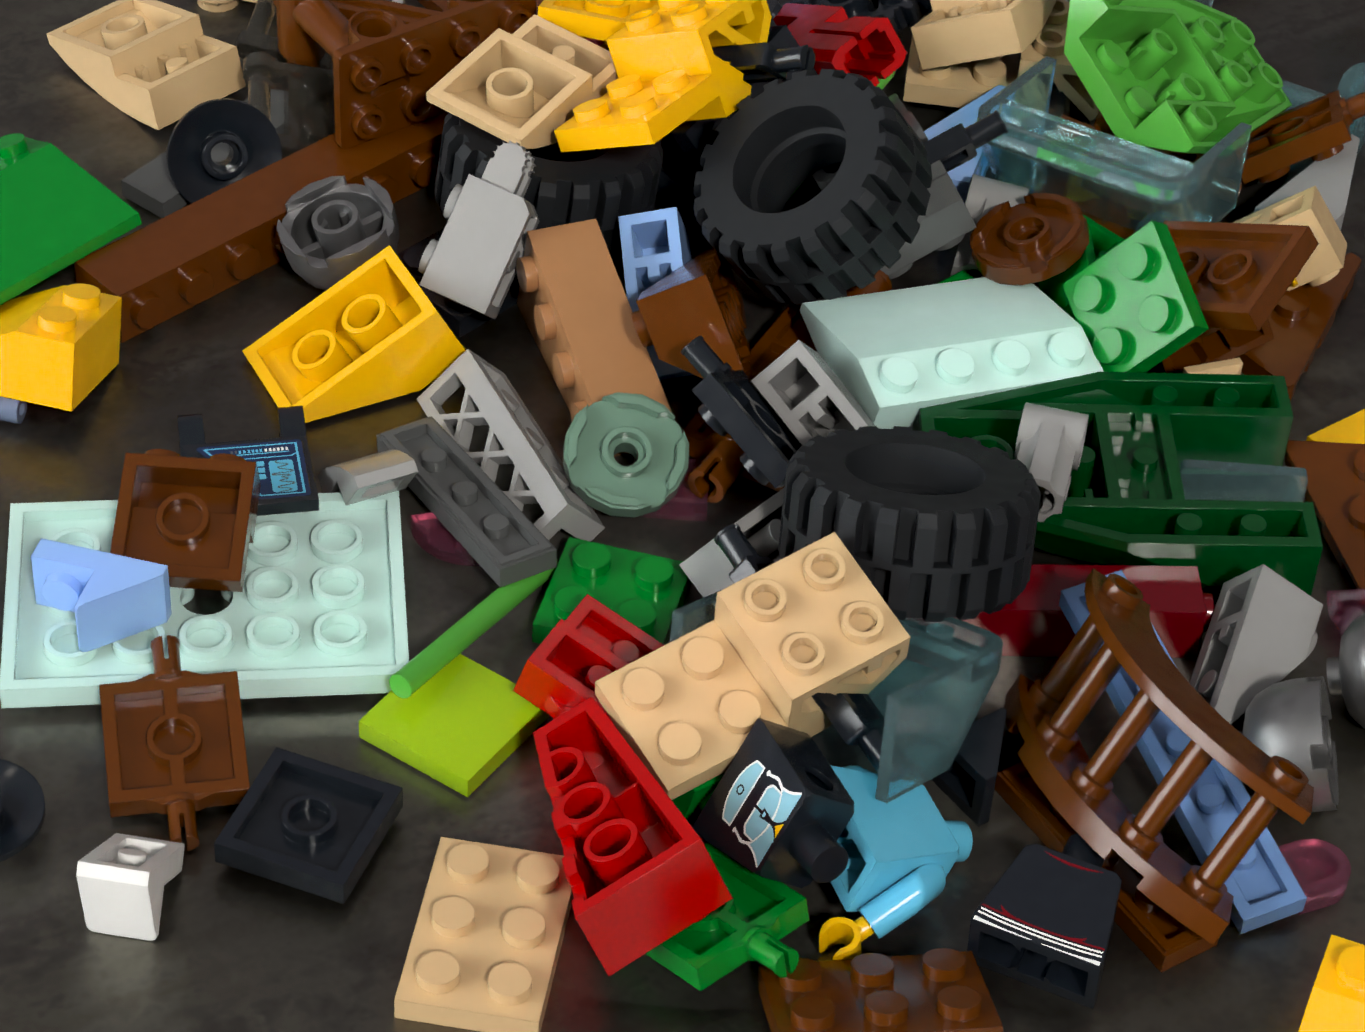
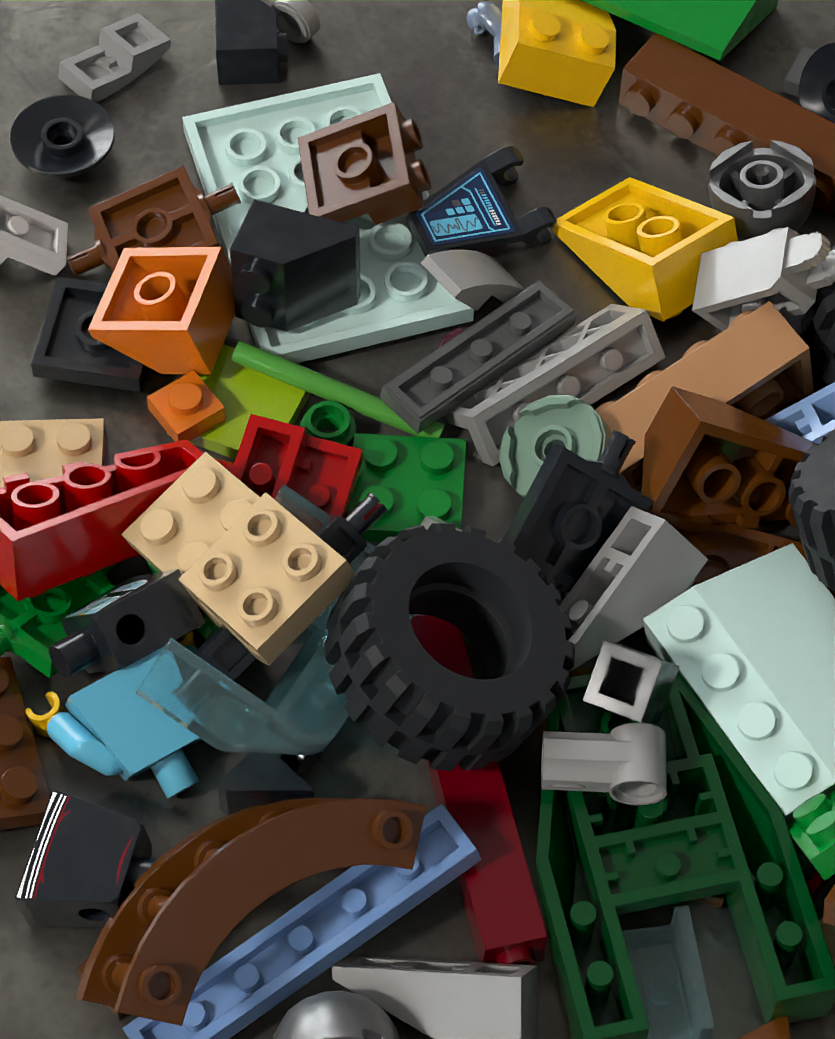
camera: 80 degrees right, 15 degrees up
light blue slope [31,538,172,652] -> none
none -> orange slope [88,247,235,375]
none -> orange plate [147,370,226,442]
none -> black slope [230,199,361,332]
none -> green plate [300,401,356,446]
none -> brick [583,640,680,725]

